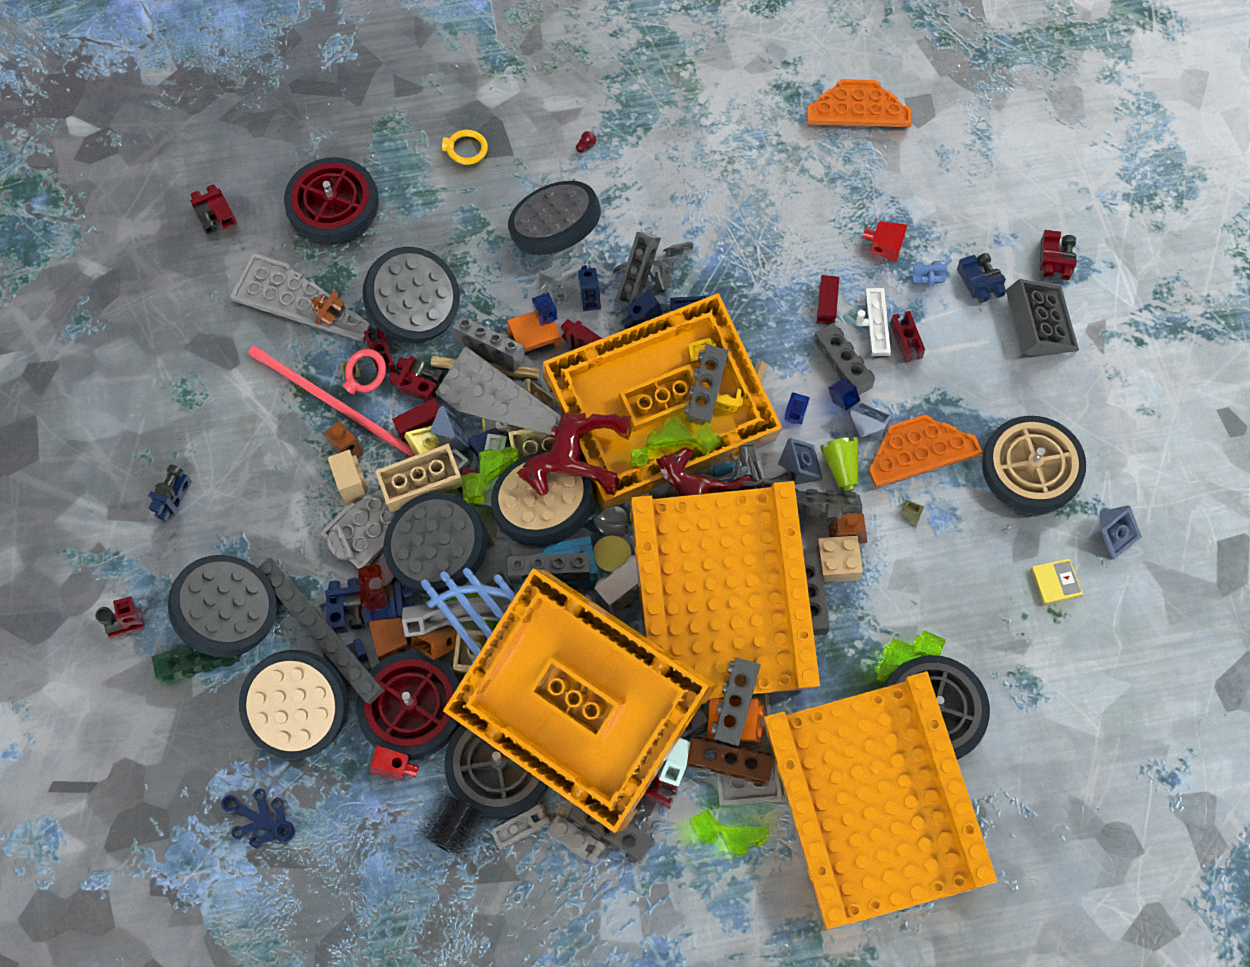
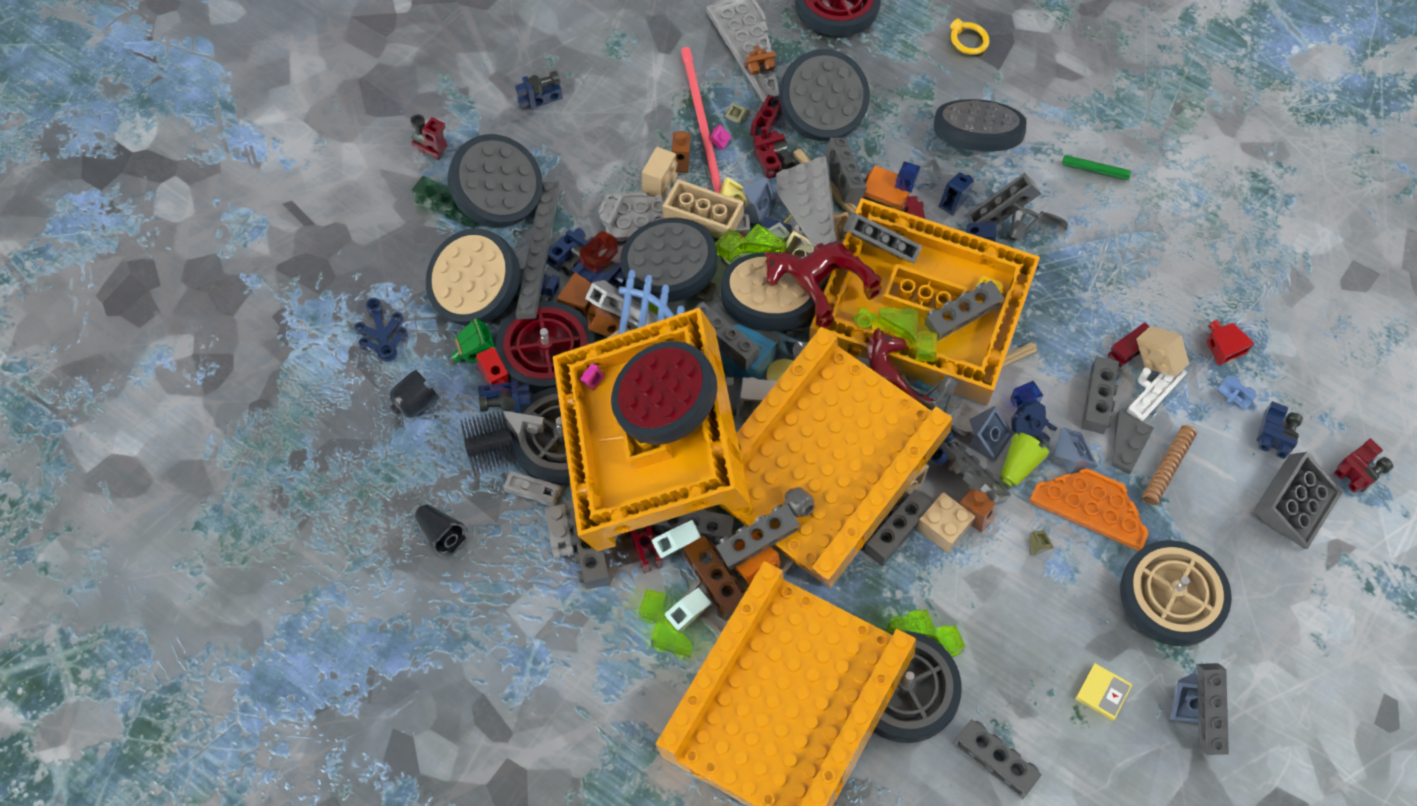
camera: 40 degrees right, 5 degrees down
coral piece [343,349,386,395] -> none
dark red piece [392,398,440,441] -> none
dark red piece [576,131,597,153] -> none
yellow bracket [714,389,744,413] -> none
orange plate [807,79,912,127] -> none
clear blue brick [828,378,860,410] -> none
dark red piece [890,311,925,363] -> none
none -> black cylinder [389,370,439,418]
none -> black cone [415,504,468,557]
none -> green torso [451,318,496,364]
none -> dark blue hips [478,380,531,412]
none -> light grey slope [504,411,545,443]
none -> dark pink plate [580,364,605,391]
none -> dark red wheel [611,341,718,445]
none -> light aqua slope [664,588,712,631]
none -> dark pink plate [709,125,731,150]
none -> dark grey head [784,487,815,518]
none -> dark grey brick [843,213,922,263]
none -> dark grey brick [953,719,1042,800]
none -> dark blue hinge [1011,399,1058,441]
none -> green axle [1062,155,1131,180]
none -> dark grey wing [1112,410,1154,475]
none -> tan brick [1137,326,1189,377]
none -> medium nougat piece [1142,425,1197,505]
none -> dark grey brick [1197,663,1229,755]

